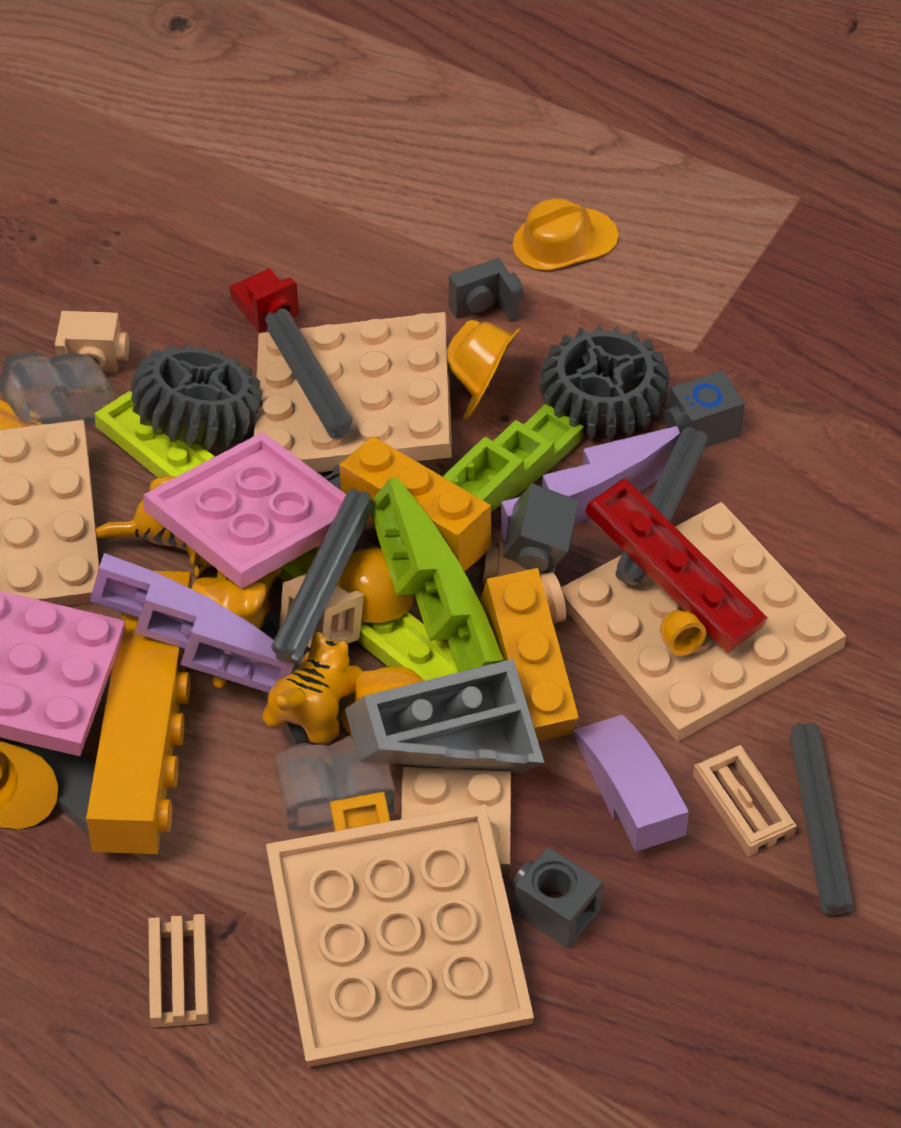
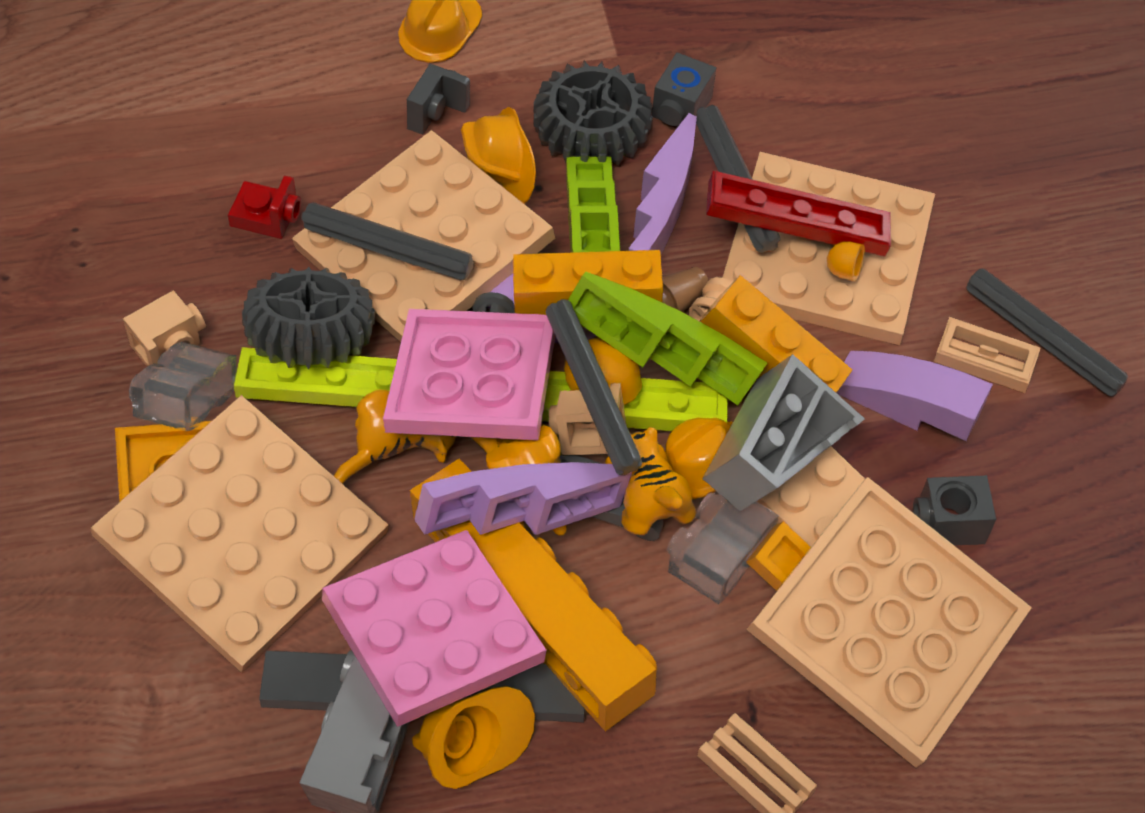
camera: 45 degrees left, 5 degrees up
dark grey brick [502,483,579,573] -> none

